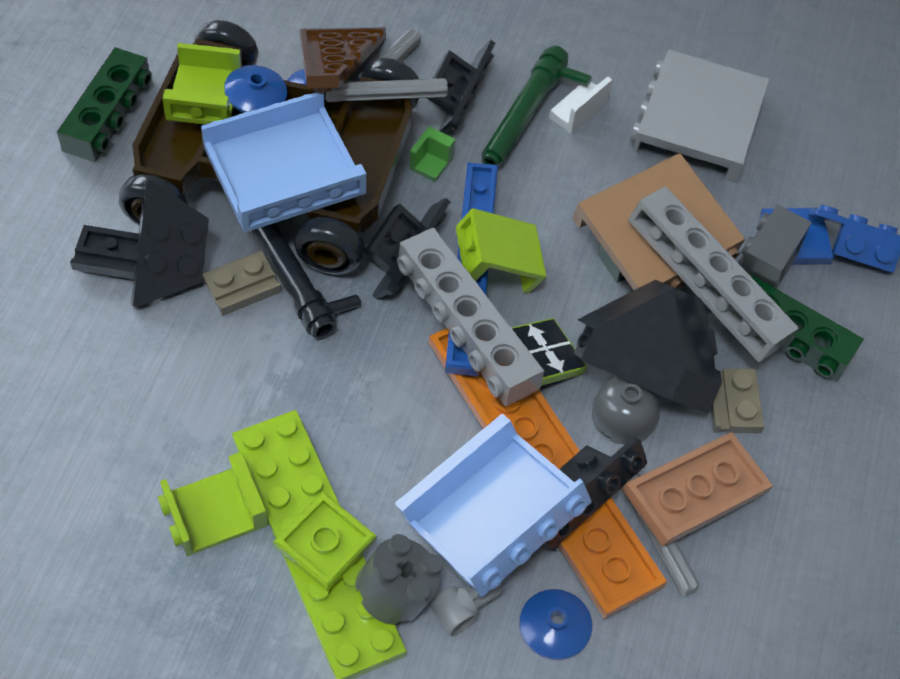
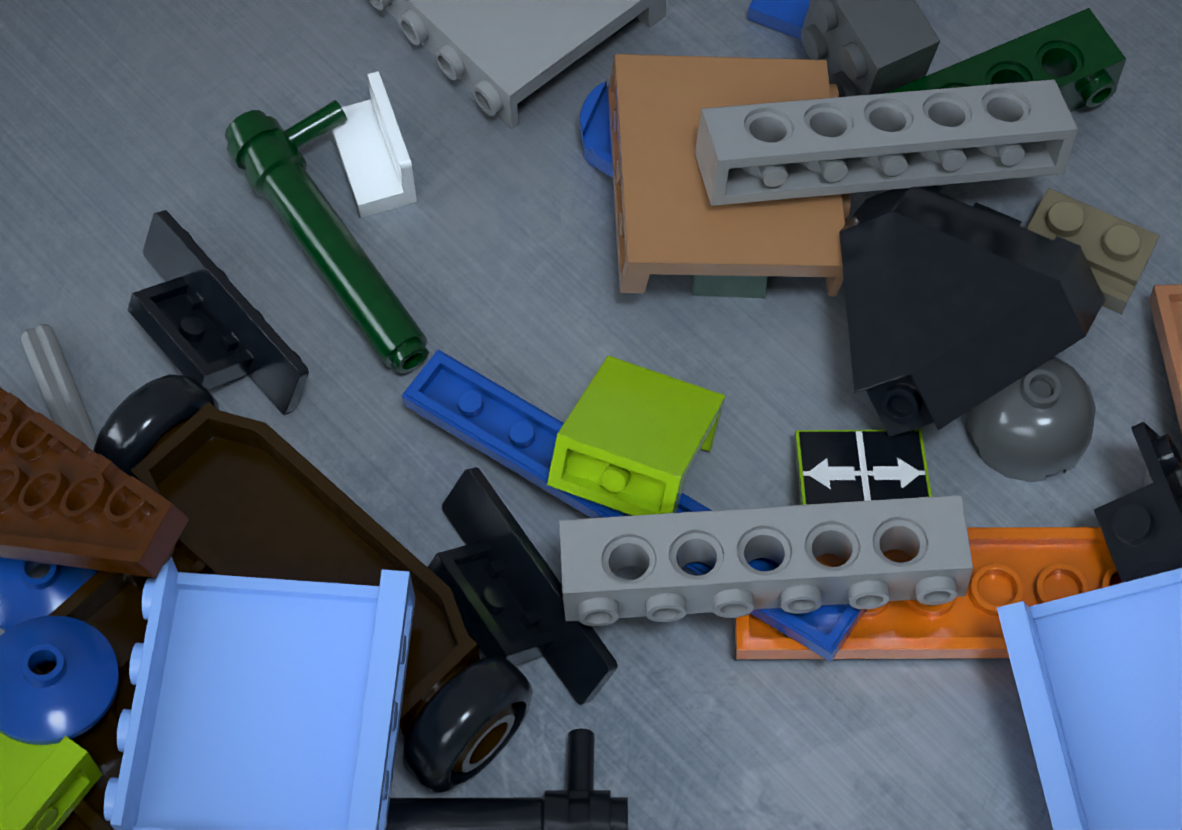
camera: 55 degrees left, 5 degrees up
light grey axle [325,78,448,102] -> none
bright green panel [409,126,455,181] -> none

